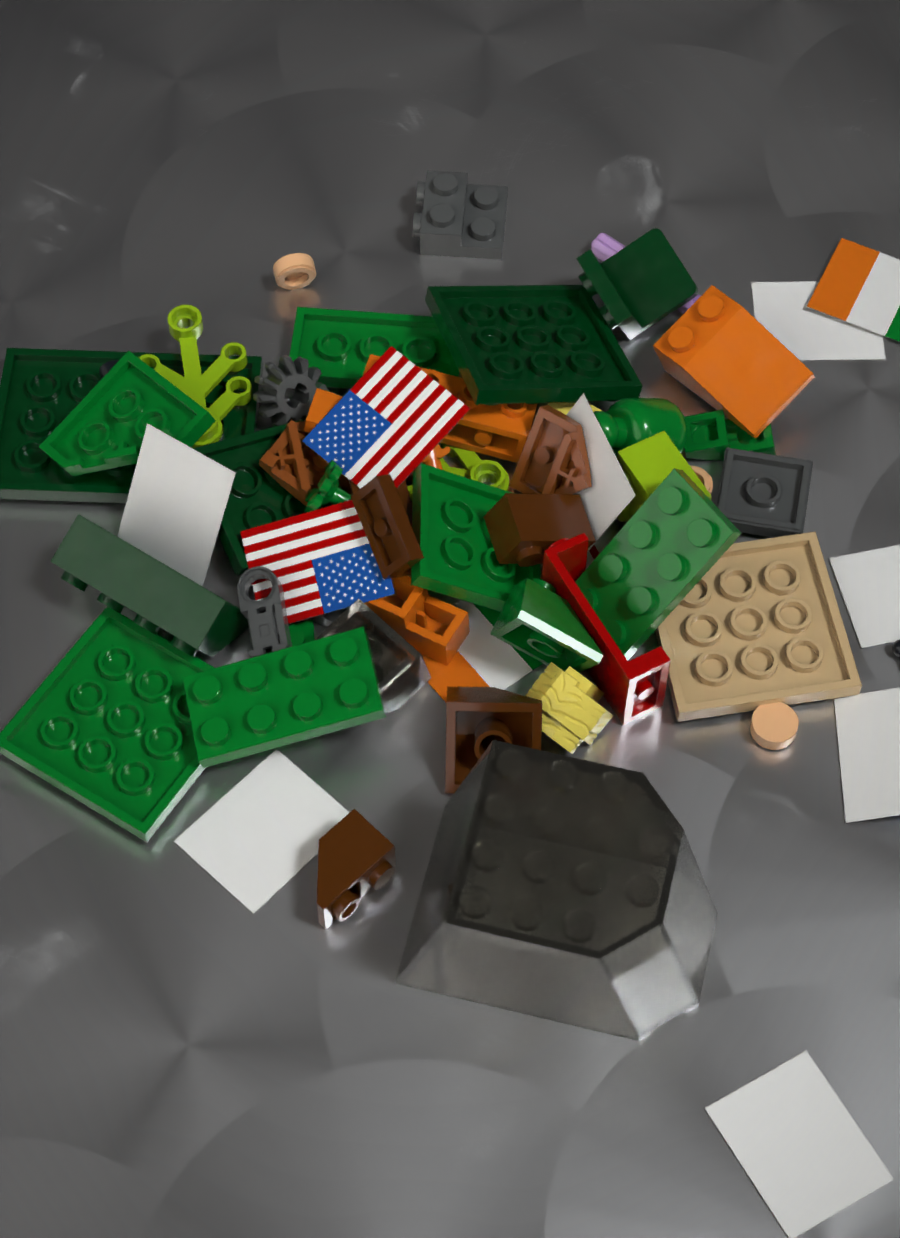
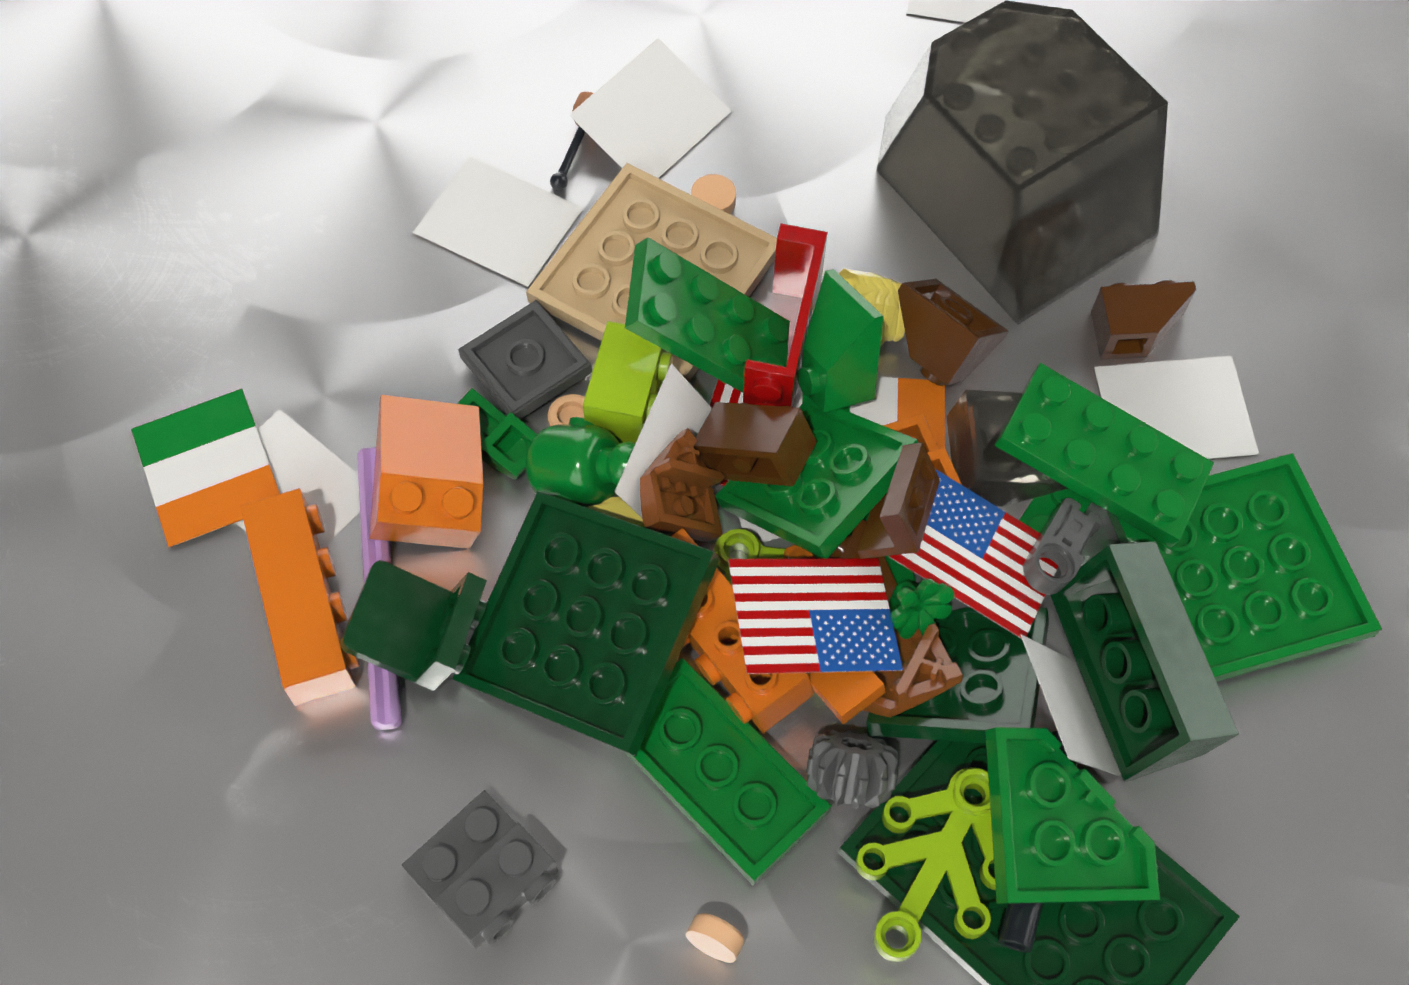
camera: 140 degrees left, 5 degrees up
none -> orange brick [240,488,360,706]

